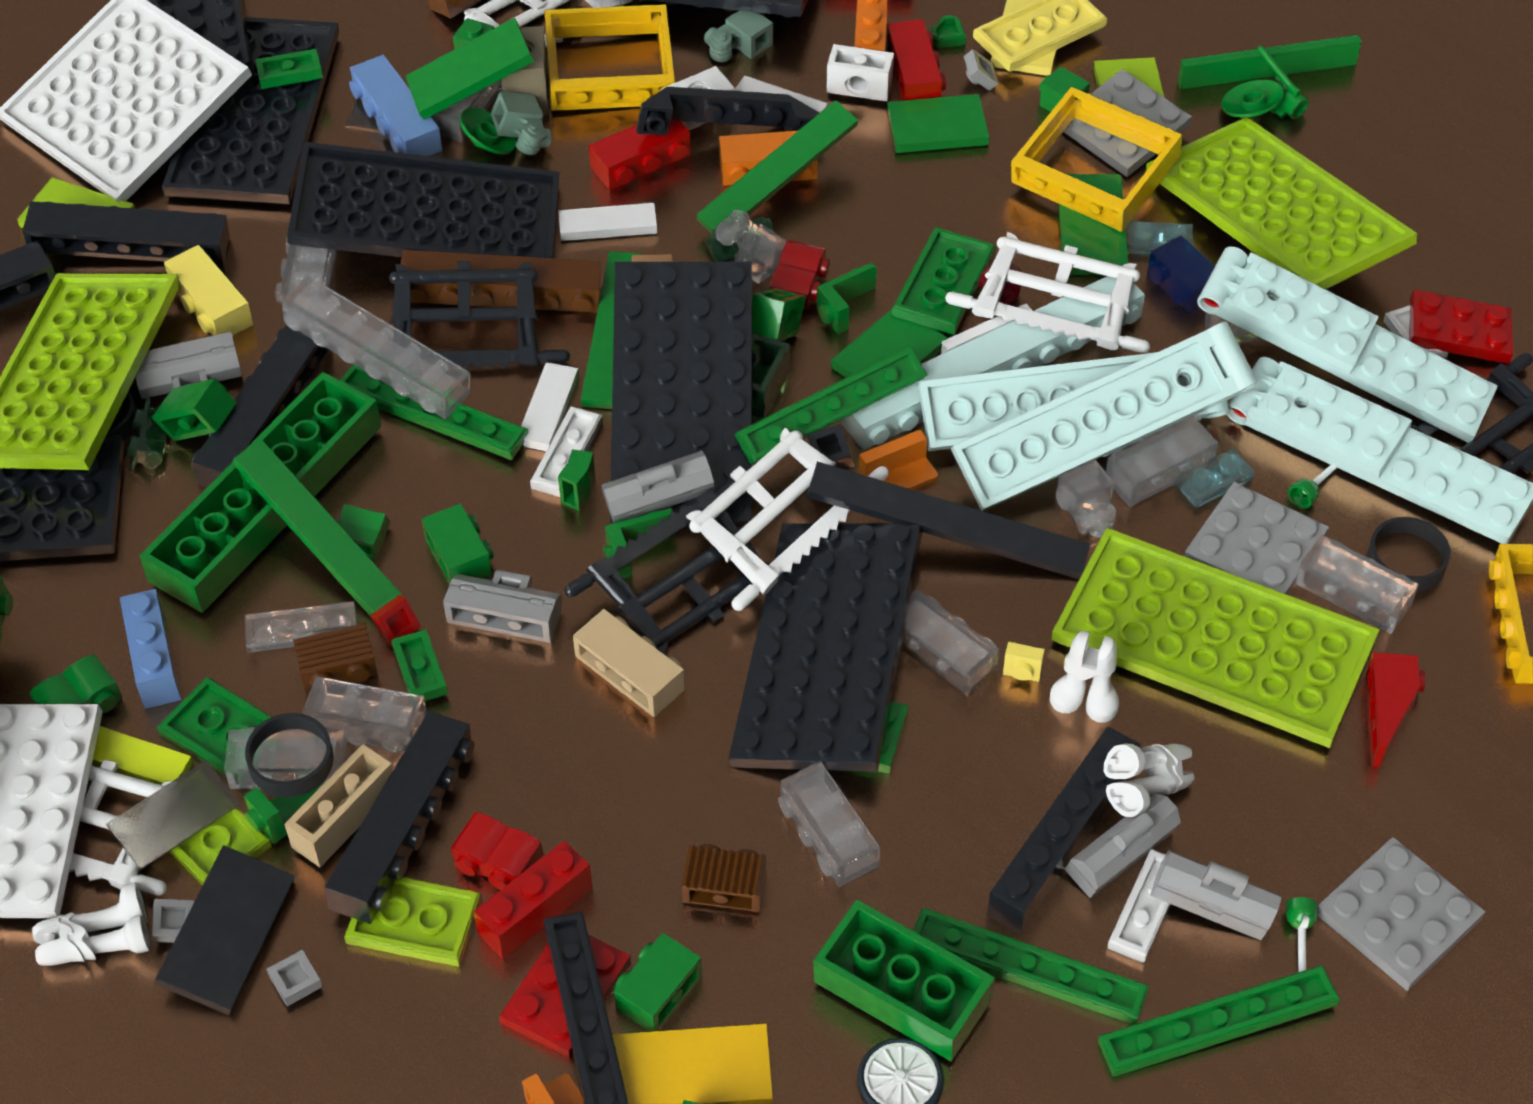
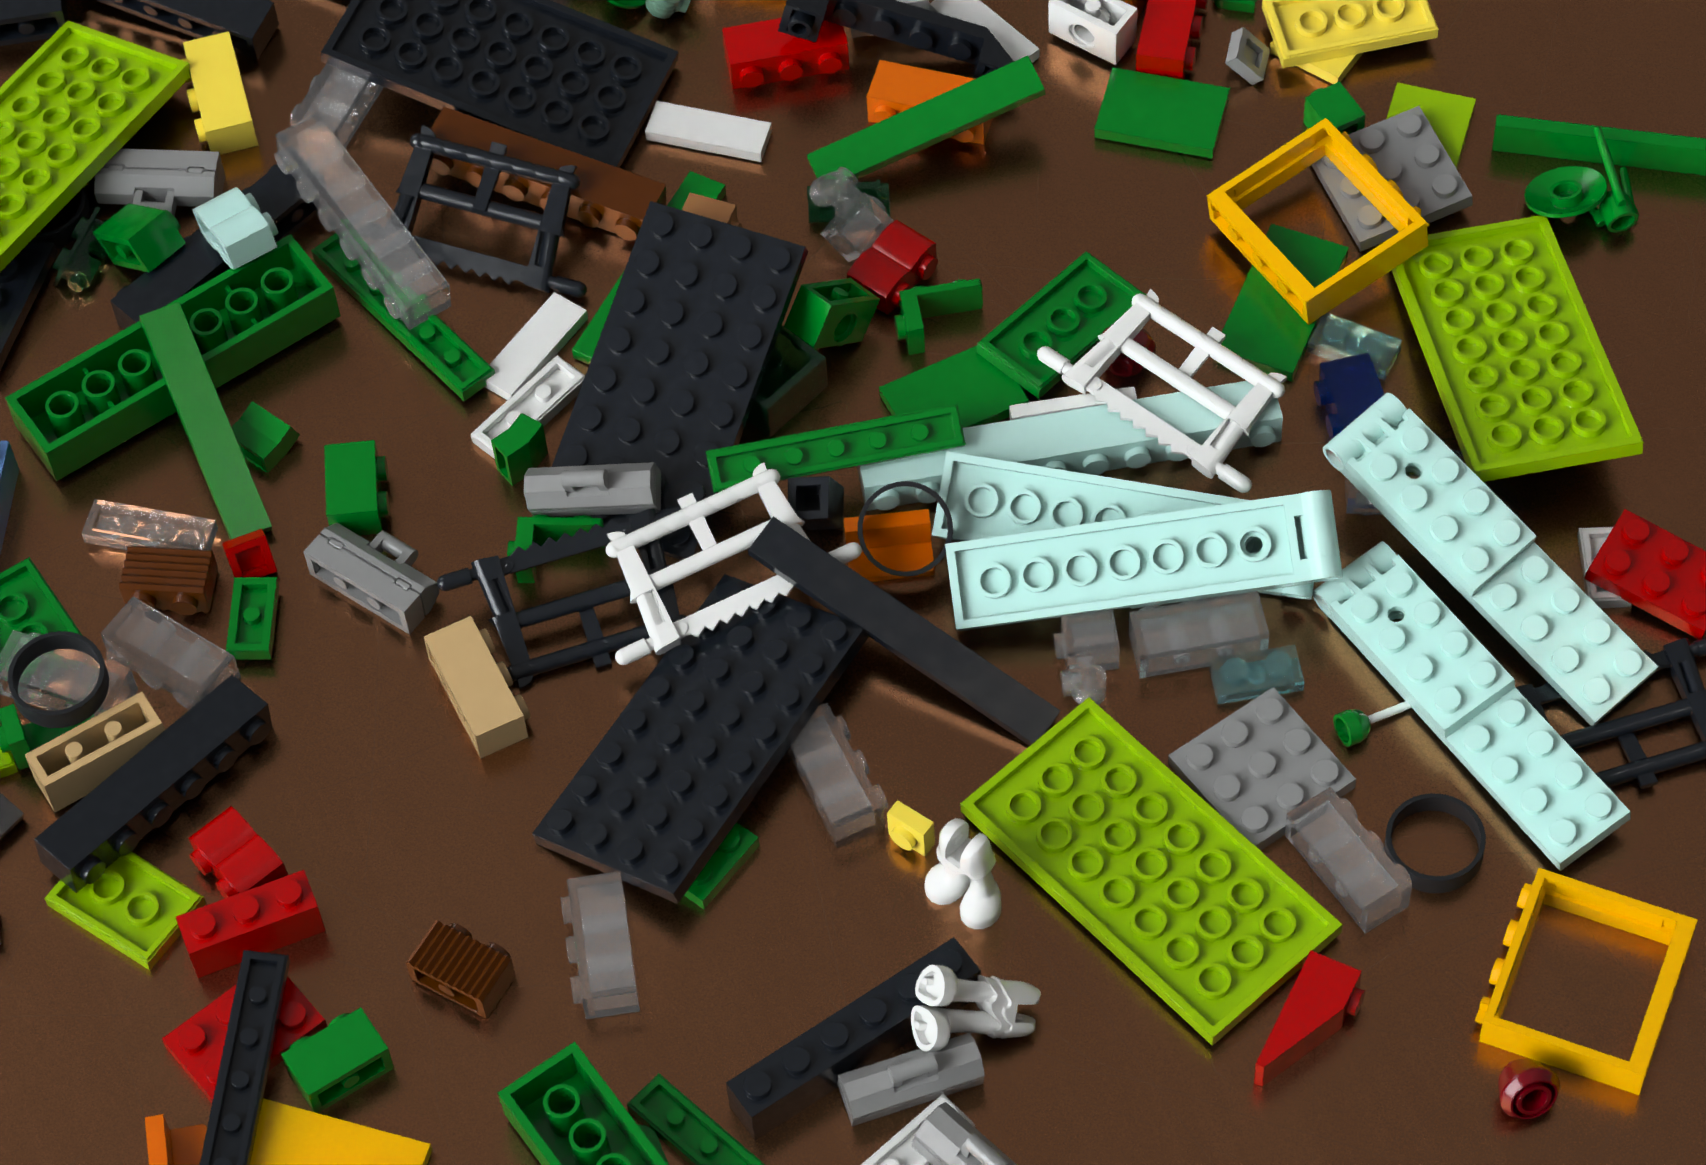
camera: 25 degrees right, 5 degrees up
none -> light aqua brick [192,187,278,270]
none -> black tyre [858,481,953,576]

